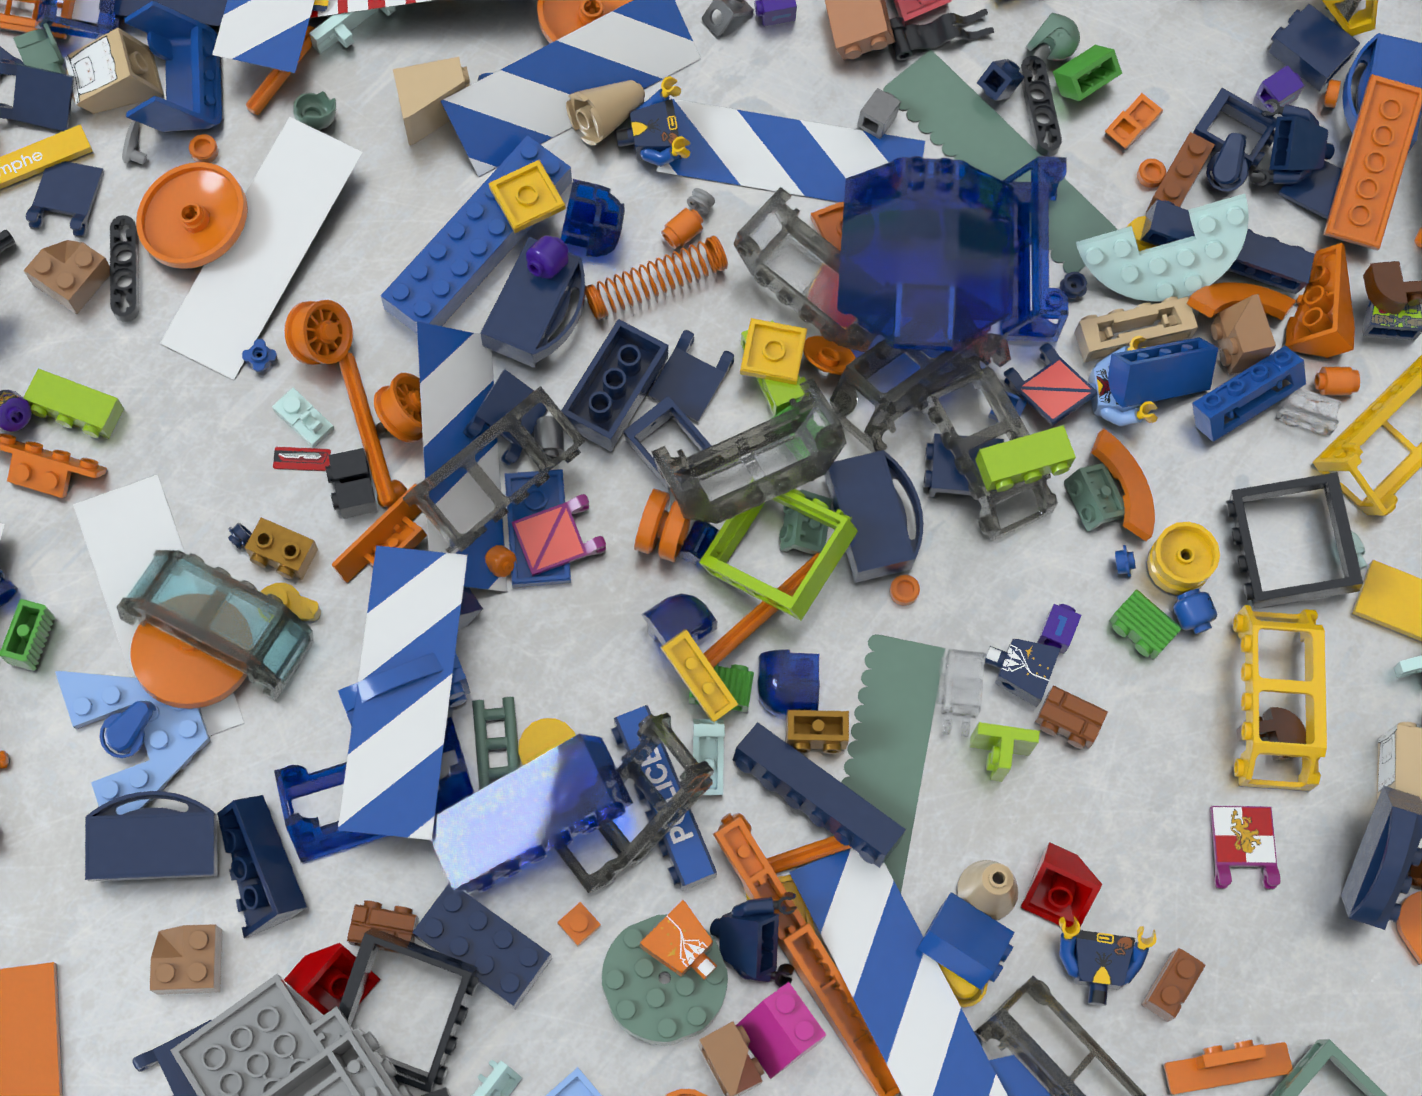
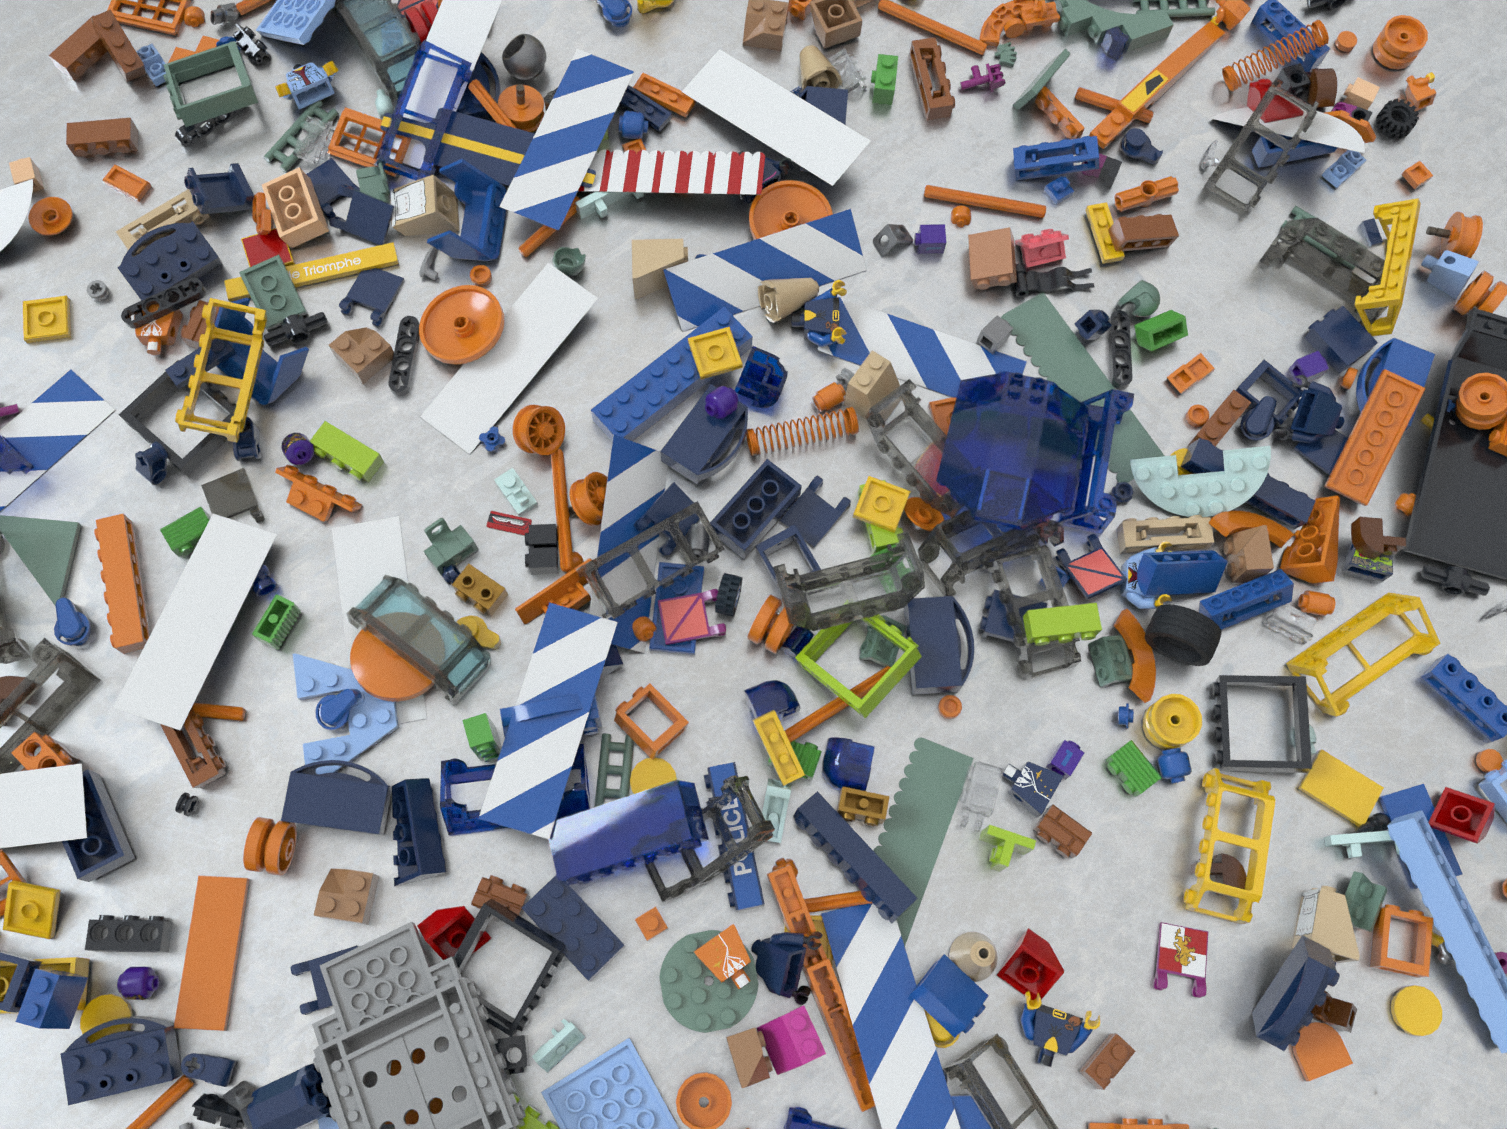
camera: 10 degrees right, 0 degrees up
none -> orange wheel [243,817,297,876]
none -> sand green piece [423,518,479,576]
none -> bright green brick [462,713,502,762]
none -> orange window [614,683,689,760]
none -> black wheel [715,573,743,616]
none -> tan slope [843,350,903,428]
none -> black tyre [1145,604,1222,666]

